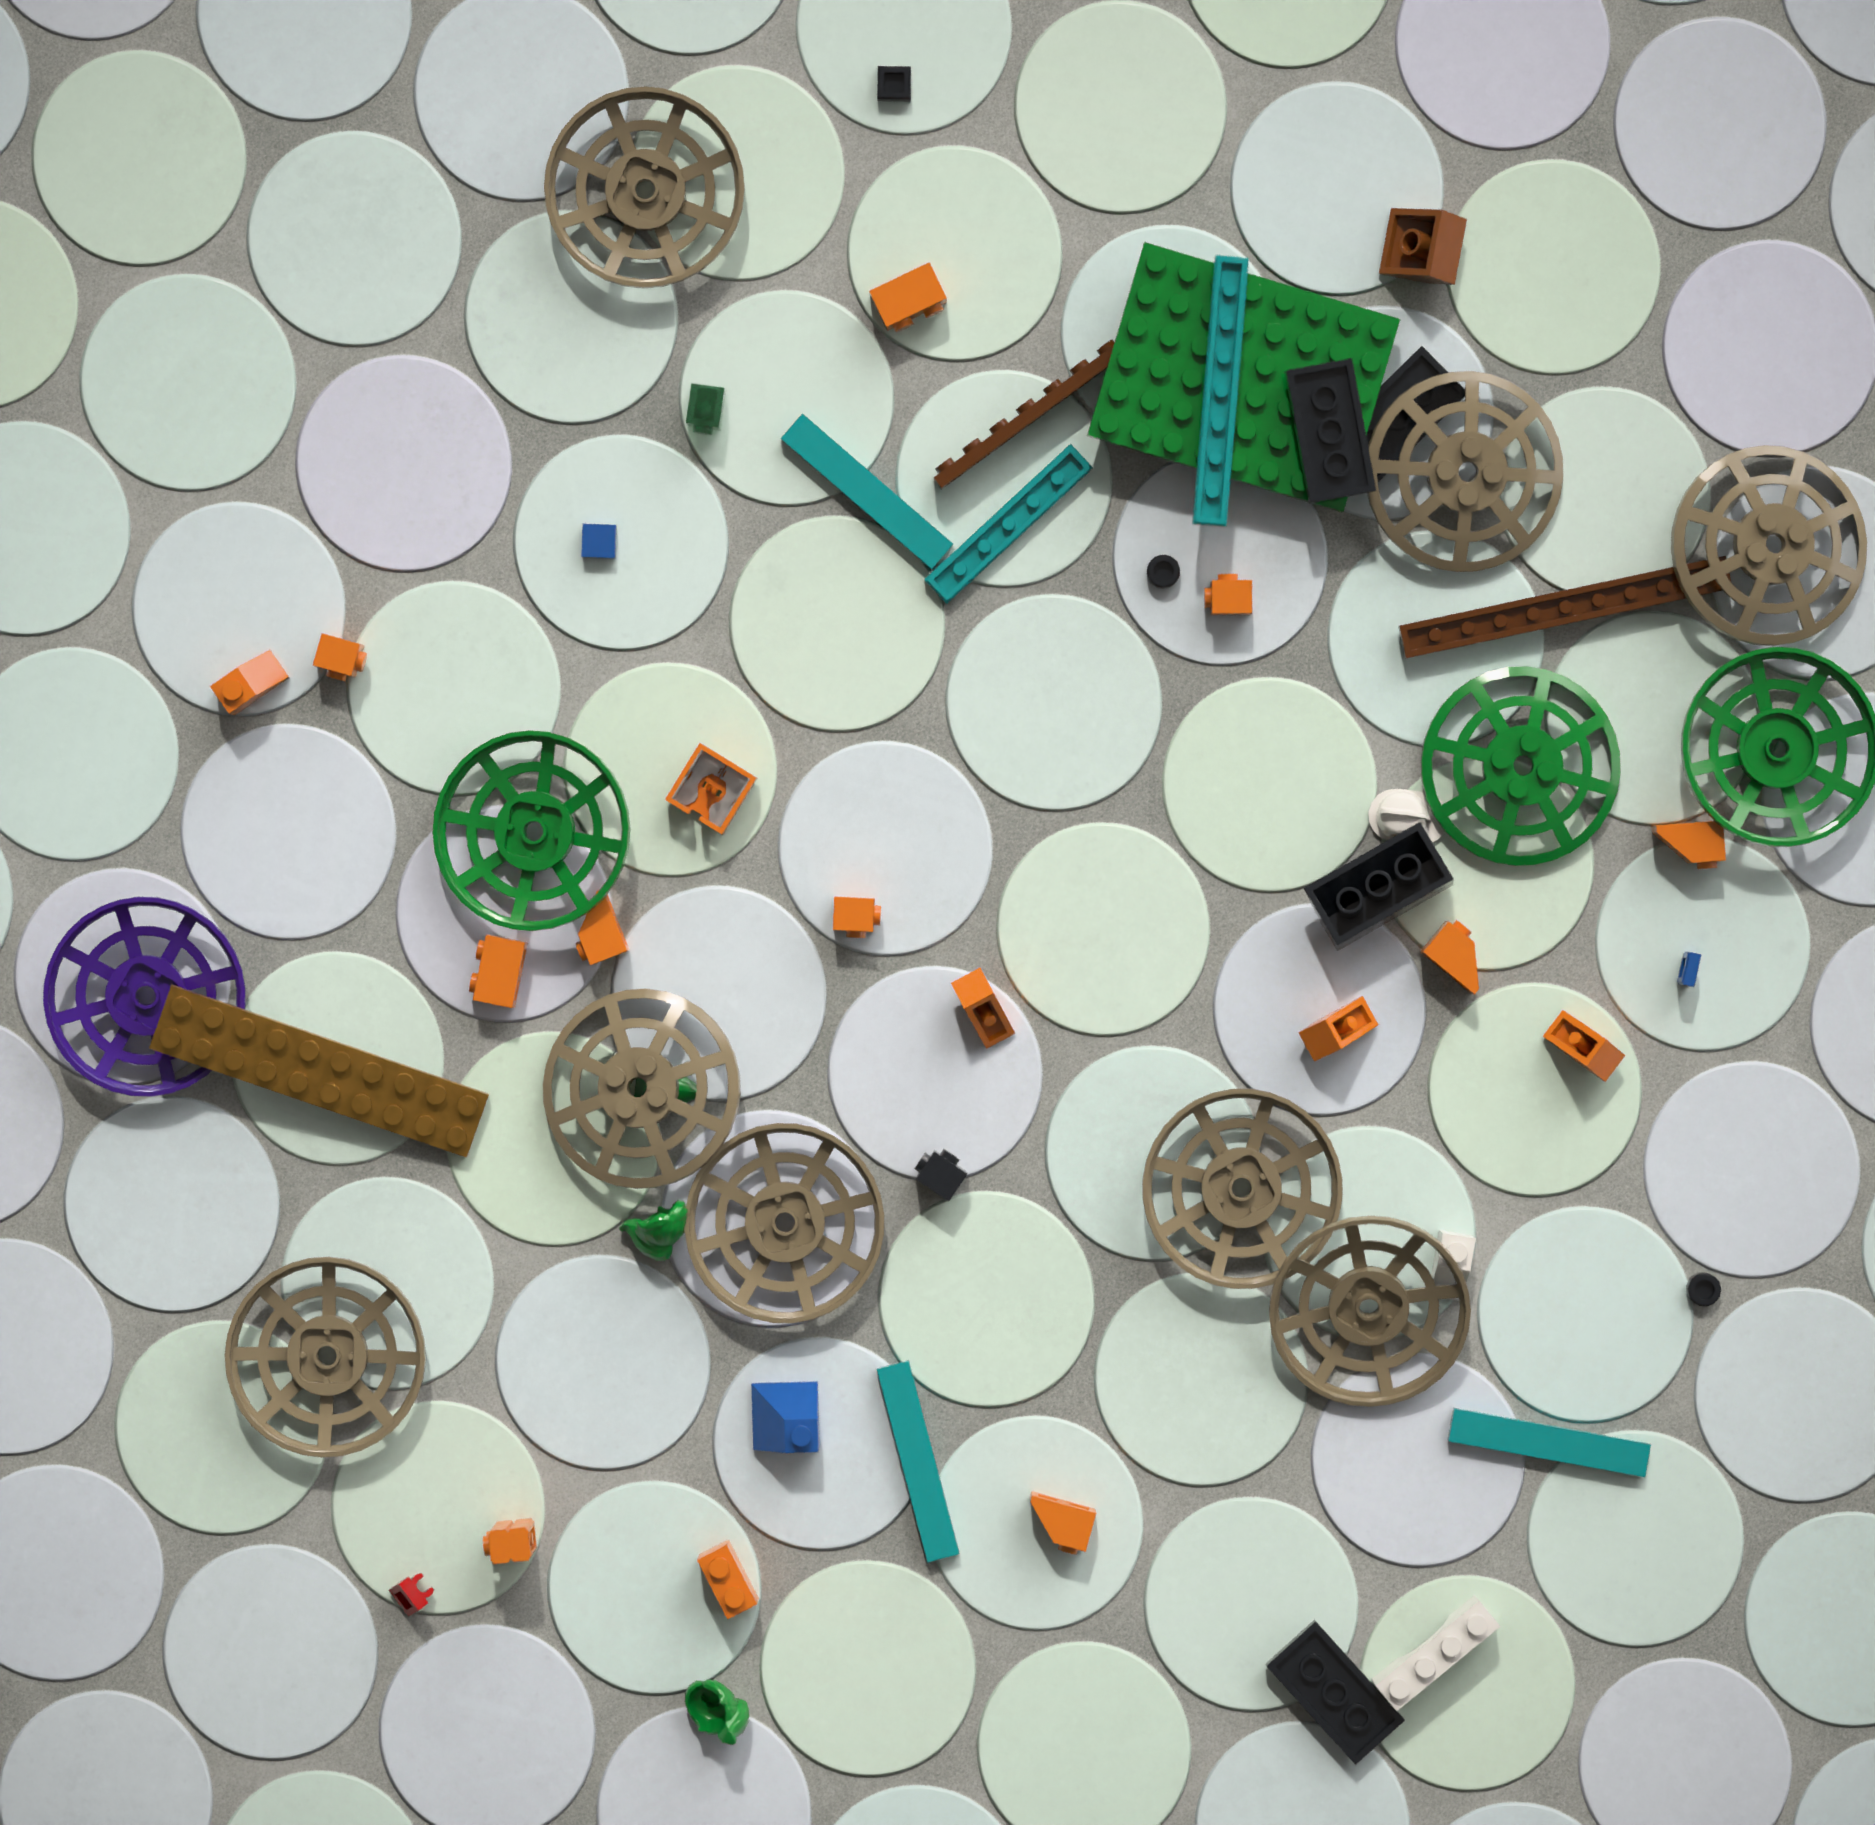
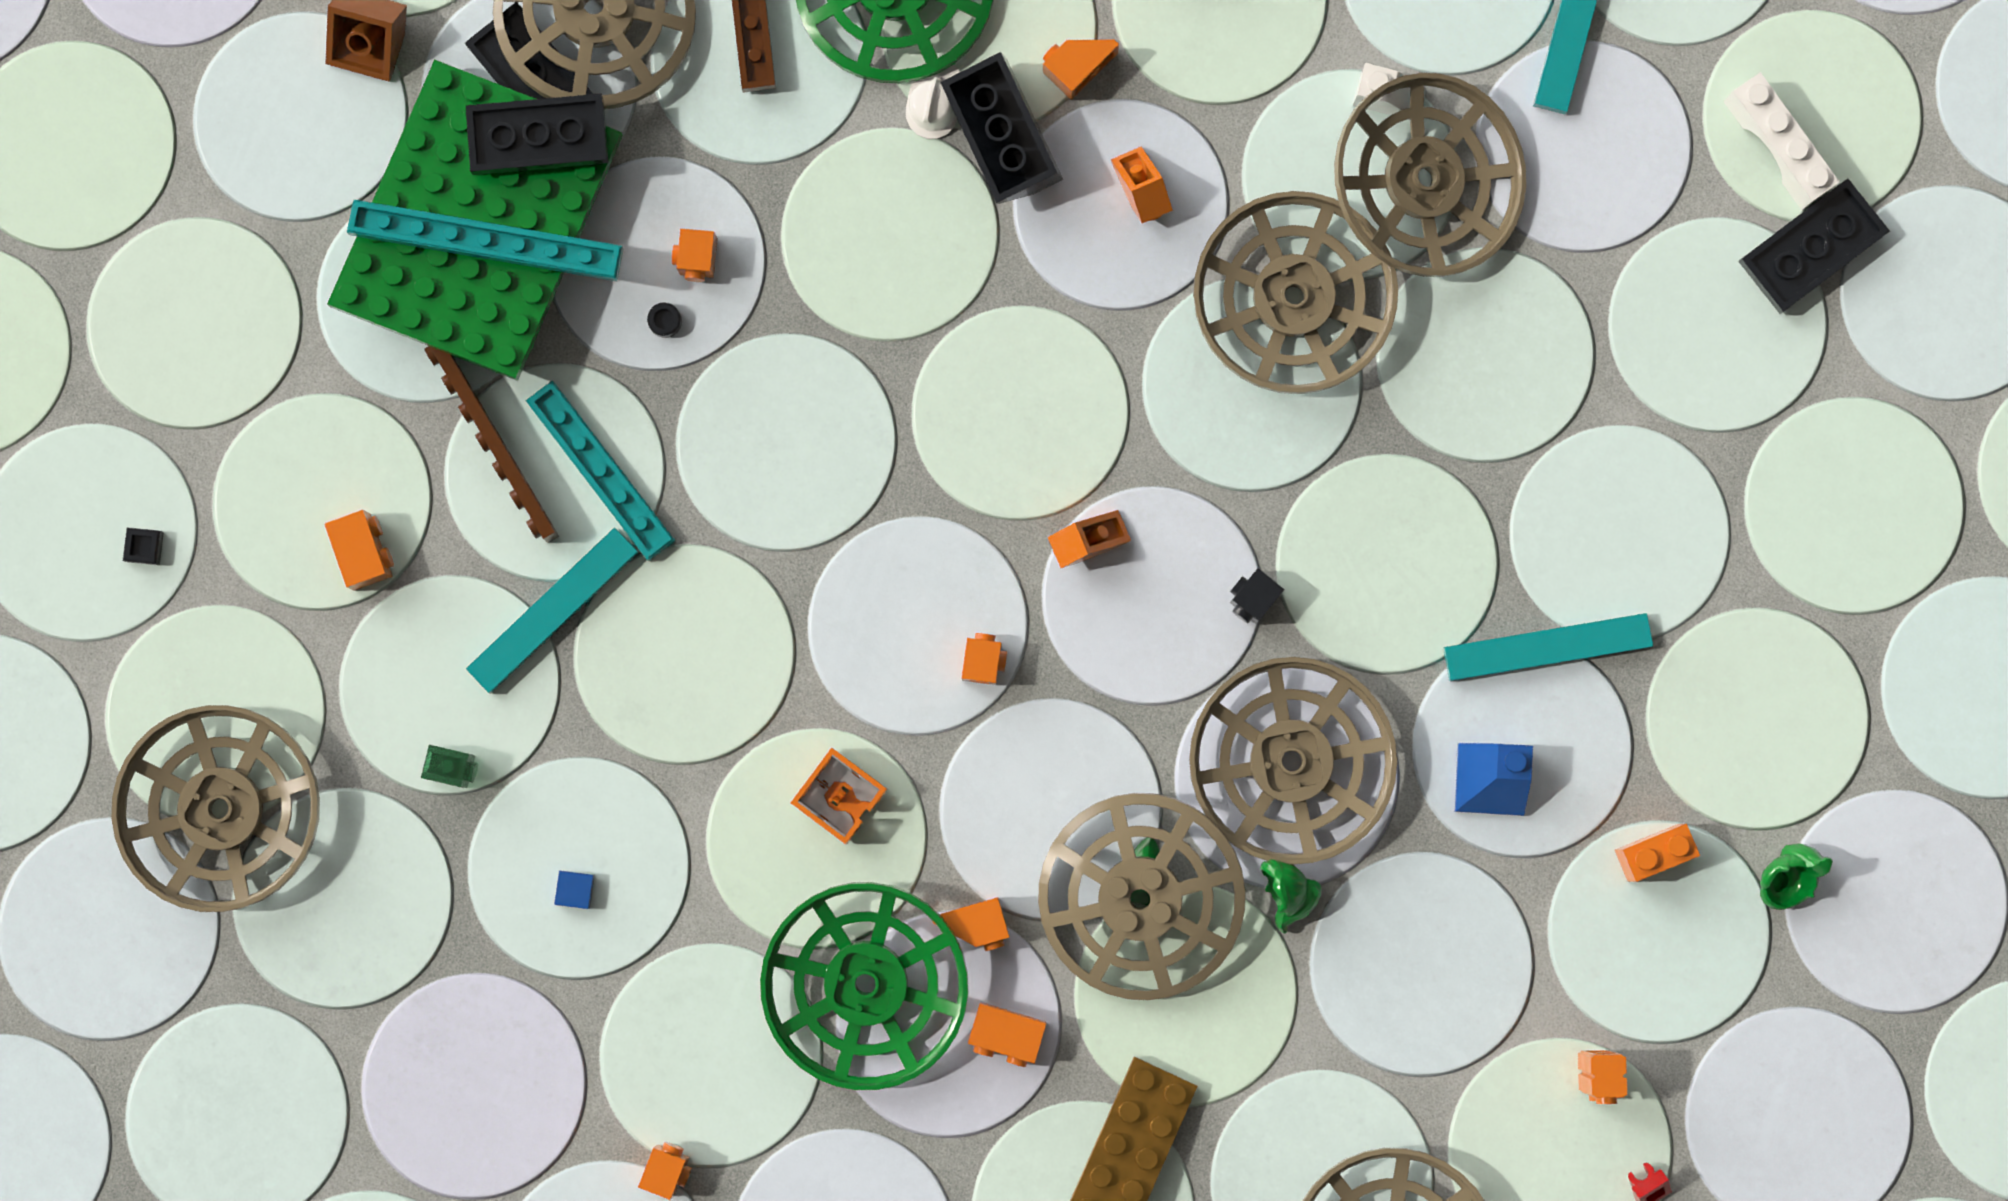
camera: 80 degrees left, 5 degrees down
orange slope [1030,1491,1096,1555] -> none

